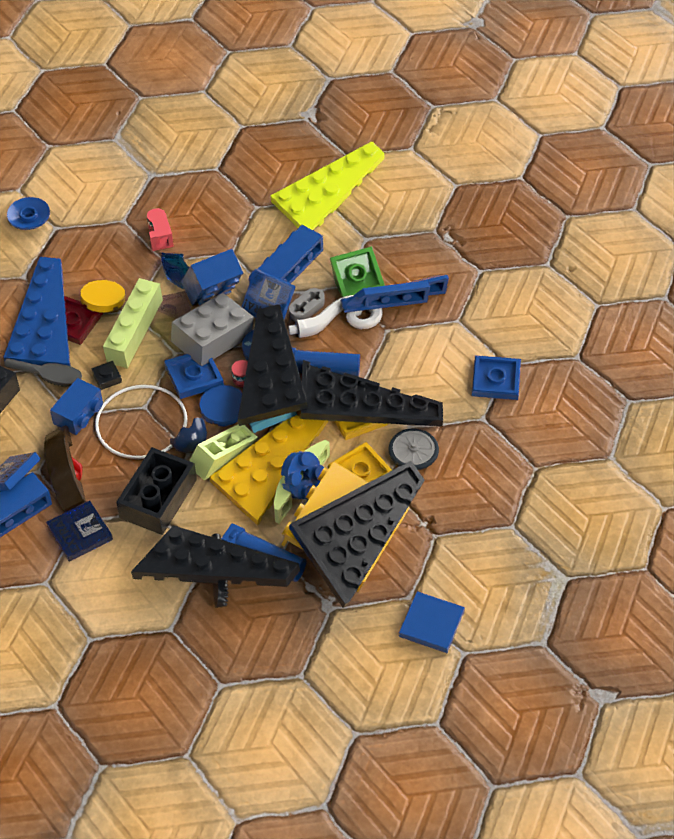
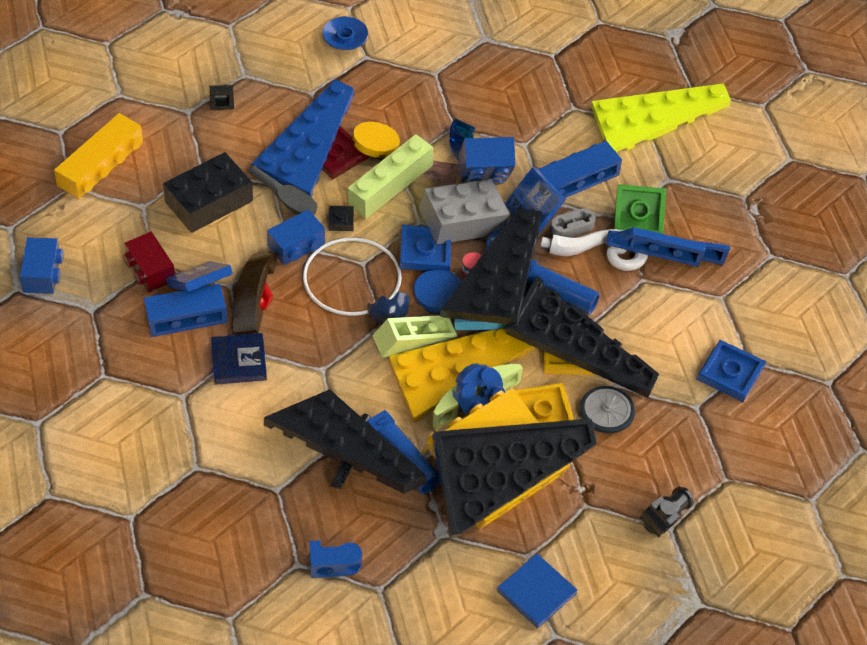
camera: 20 degrees right, 0 degrees up
black brick [116,447,197,535] -> none
coral leg [147,208,174,251] -> none
none -> blue leg [309,541,362,578]
none -> black connector [640,486,694,538]

